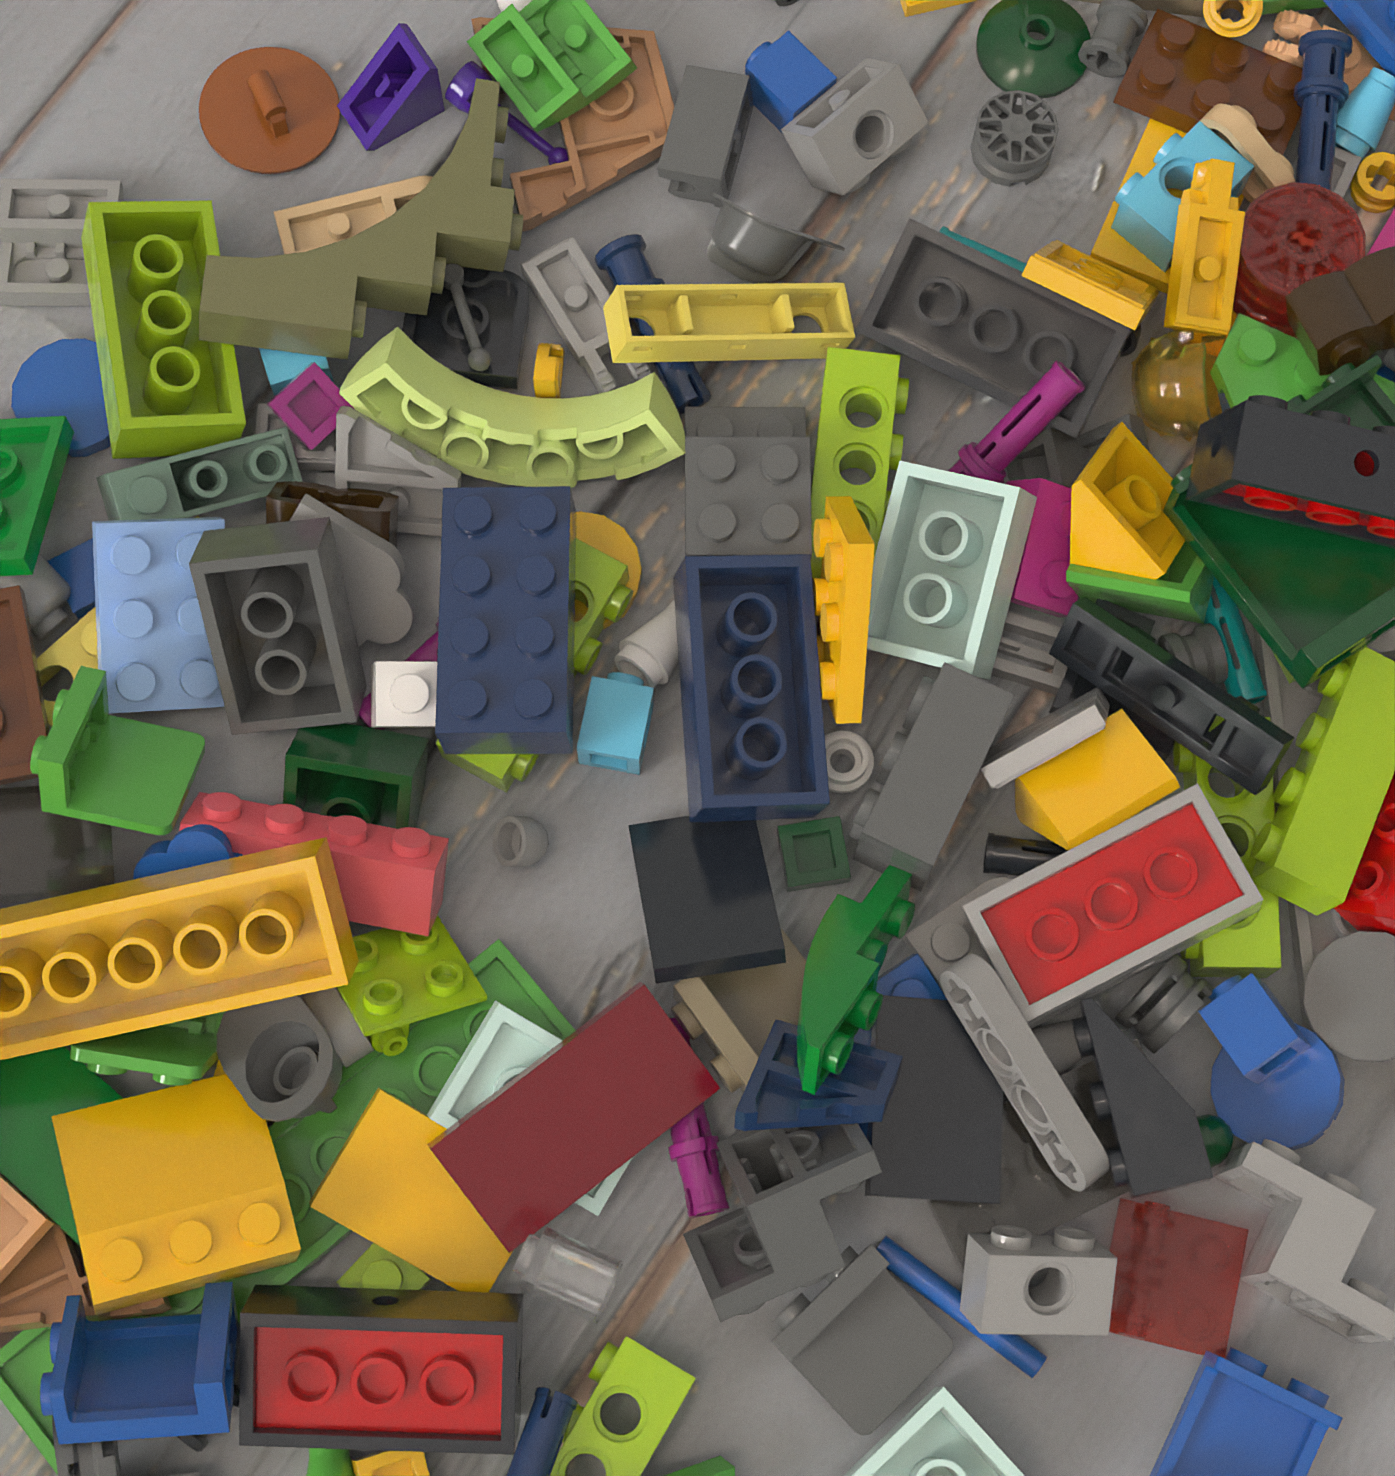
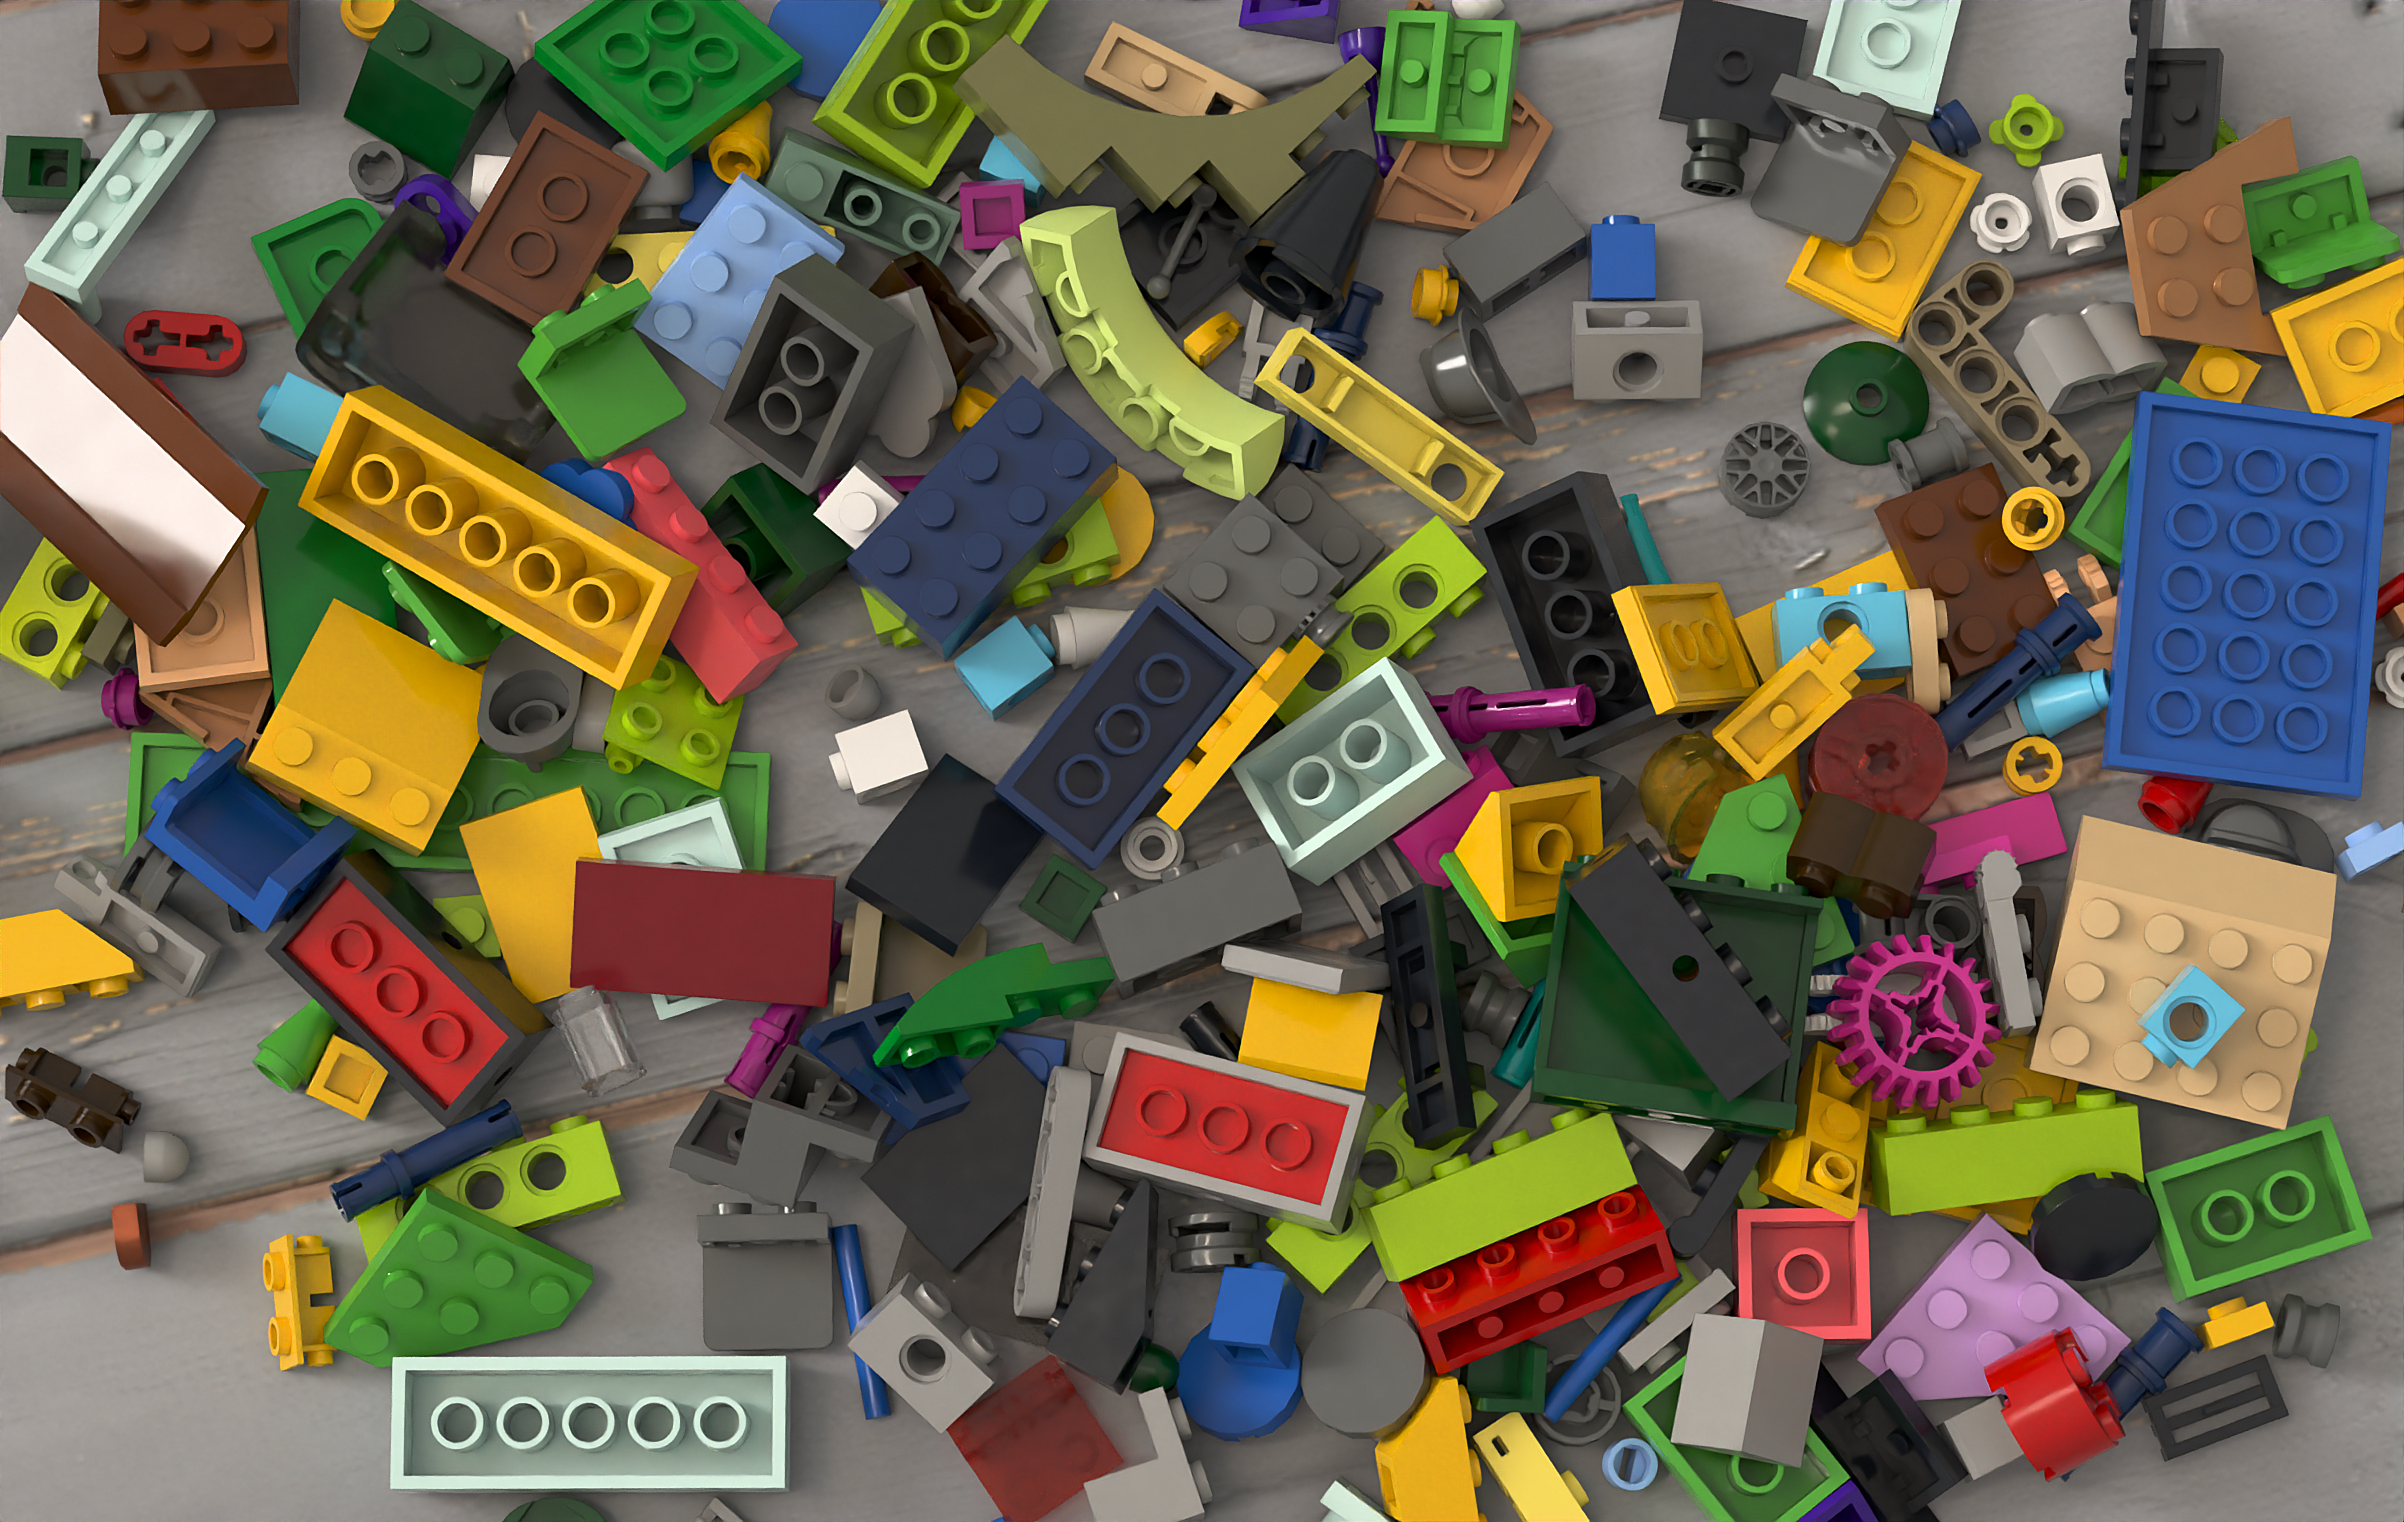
camera: 45 degrees right, 5 degrees up
none -> yellow cone [709,100,773,184]
none -> white brick [829,709,930,804]
none -> yellow hinge [951,386,998,433]
none -> black cone [1227,149,1384,329]
none -> dark grey bush [1292,594,1354,651]
none -> yellow plate [1411,264,1459,327]

